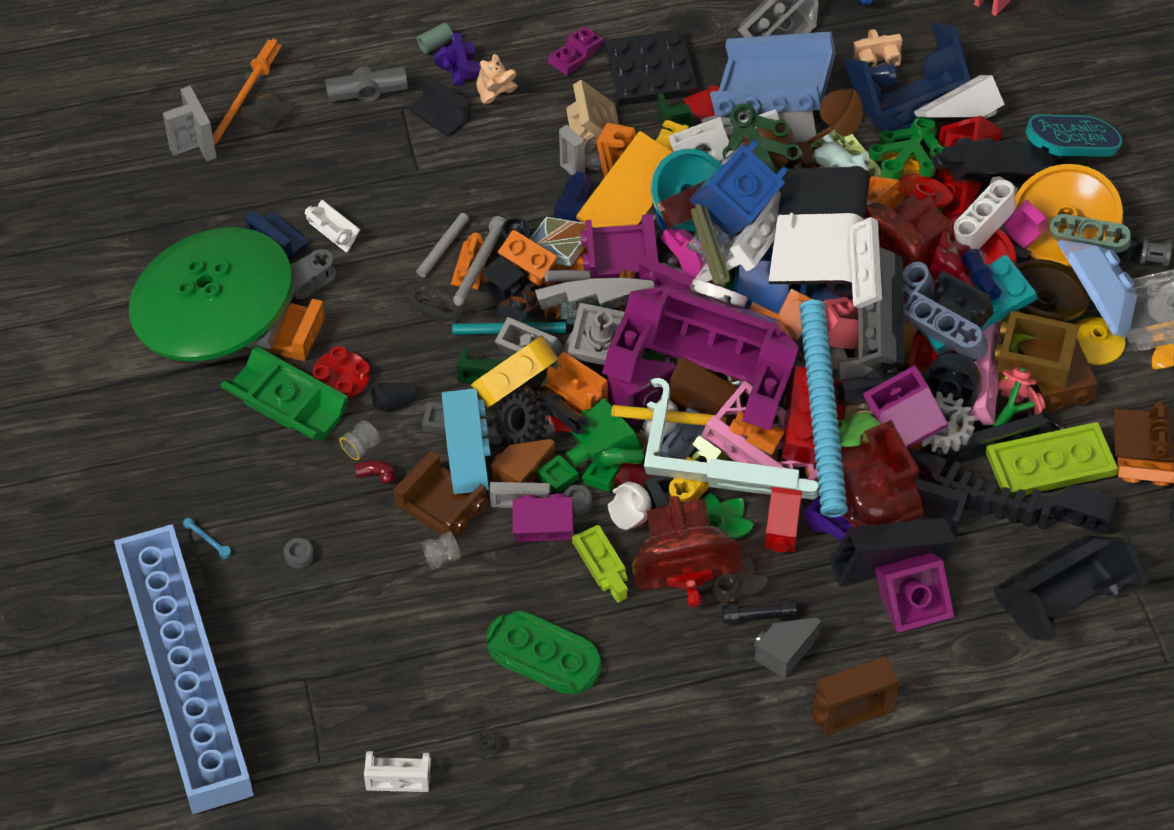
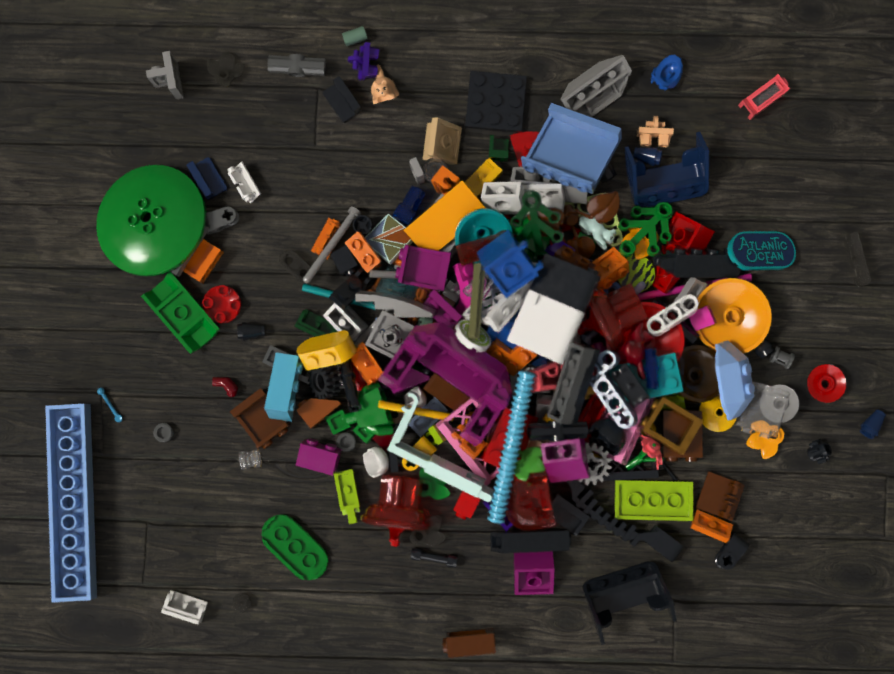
camera: 20 degrees right, 30 degrees up
orange piece [213,39,282,144] -> none
clear wheel [339,420,381,460] -> none
light grey bar [416,213,469,278] -> none
light grey tile [490,482,550,508] -> none
magenta slope [547,26,604,76] -> none
dark grey slope [754,618,821,679] -> none
white tile [849,217,882,308] -> none
red dish [900,174,953,208] -> none
white slope [914,75,1005,119] -> none
sand green beam [1050,214,1131,253] -> none

